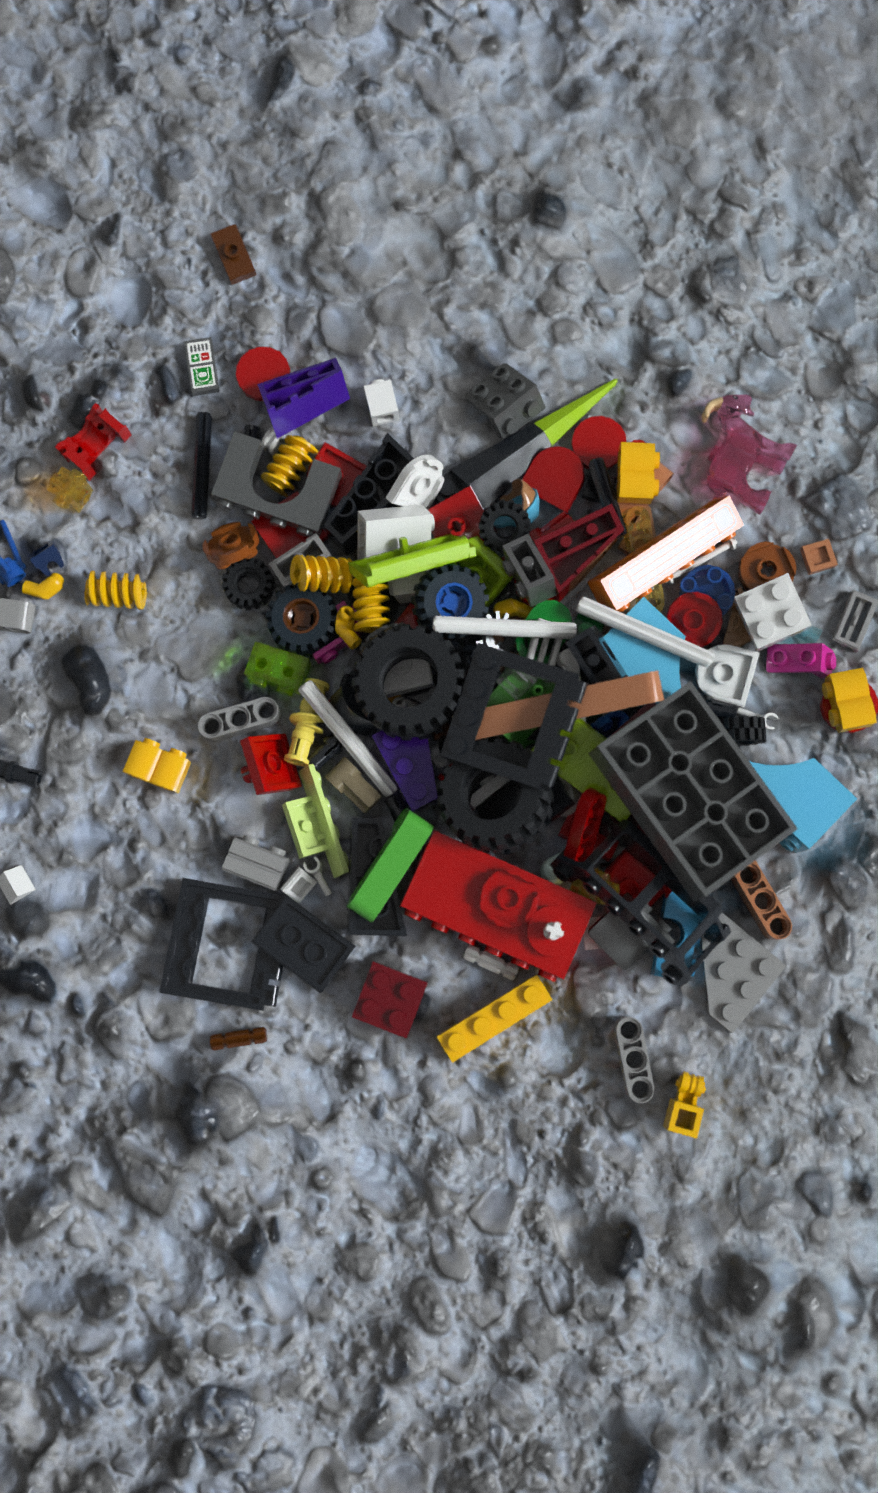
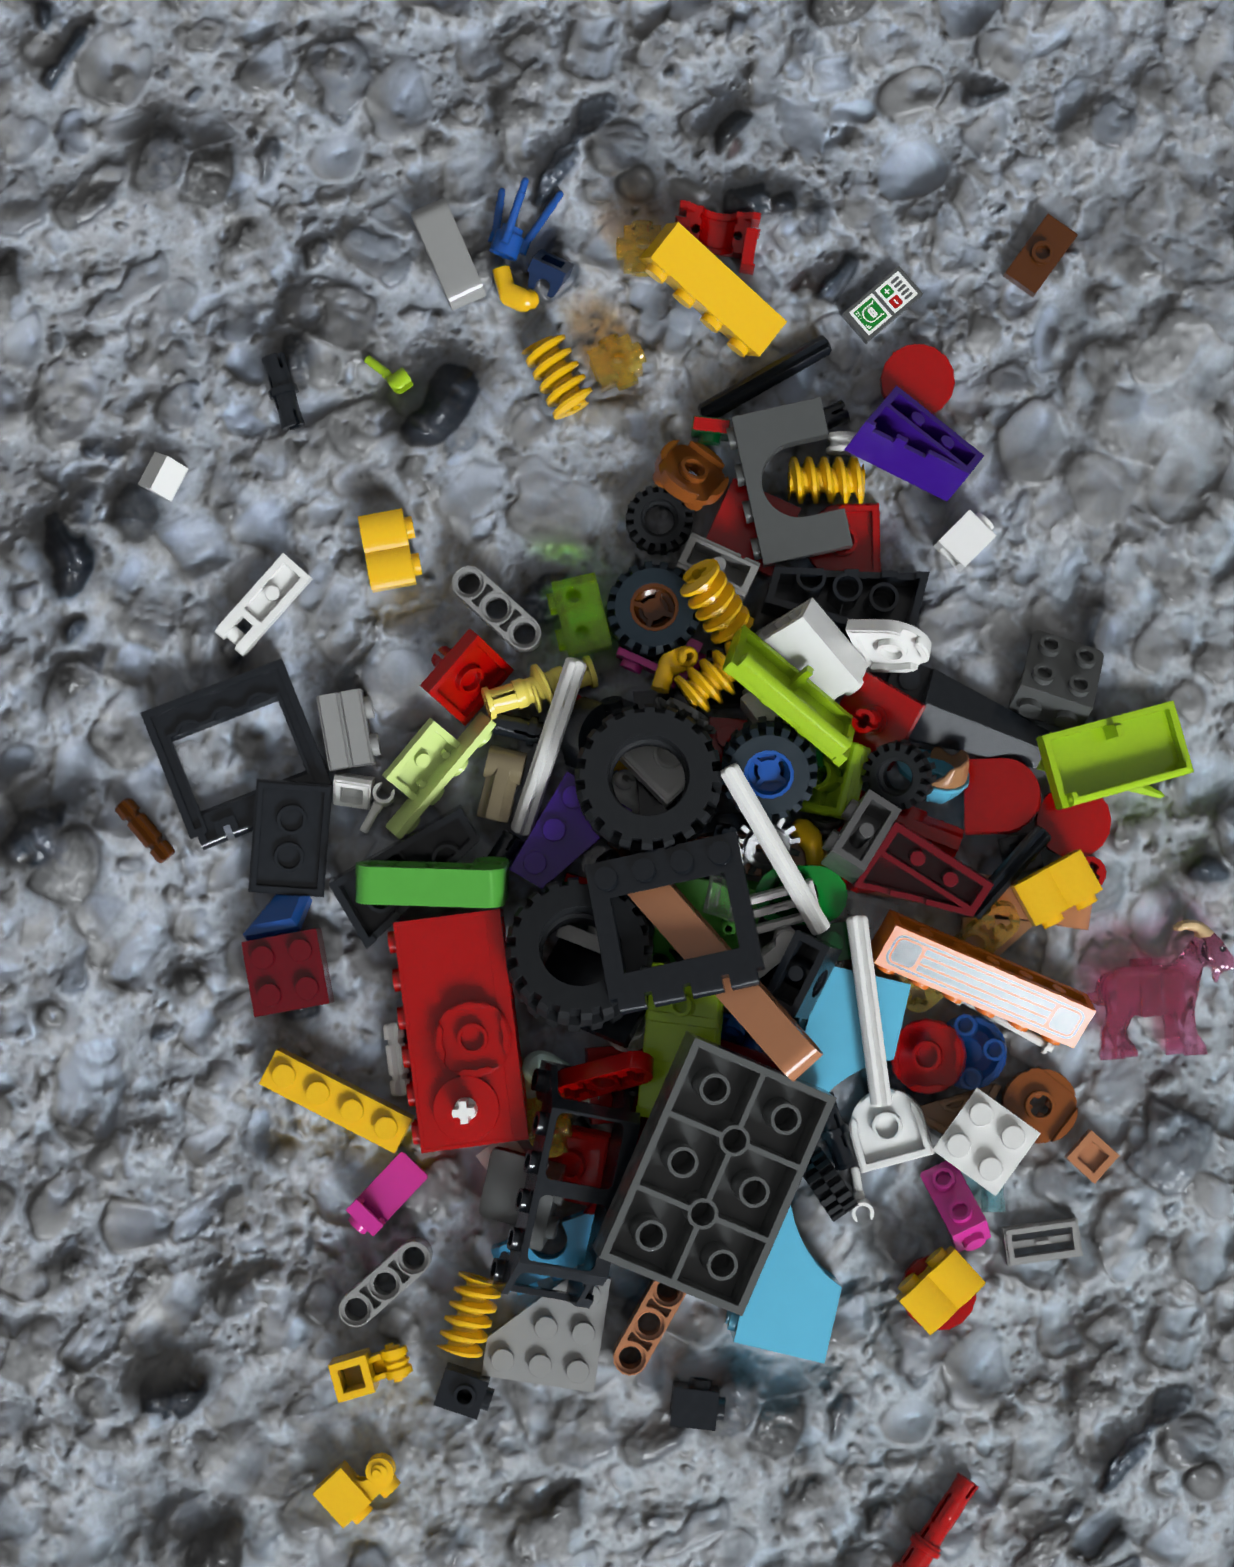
camera: 50 degrees right, 5 degrees up
none -> white plate [215,553,313,657]
none -> blue piece [243,894,312,941]
none -> yellow brick [312,1452,401,1528]
none -> dark pink bracket [346,1151,428,1237]
none -> lime hand [364,355,414,394]
none -> black brick [433,1362,495,1420]
none -> yellow piece [436,1271,501,1358]
none -> clear yellow brick [587,333,647,393]
none -> yellow brick [639,222,787,357]
none -> black brick [669,1377,726,1431]
none -> plate [691,415,731,446]
none -> lime container [1036,700,1194,810]

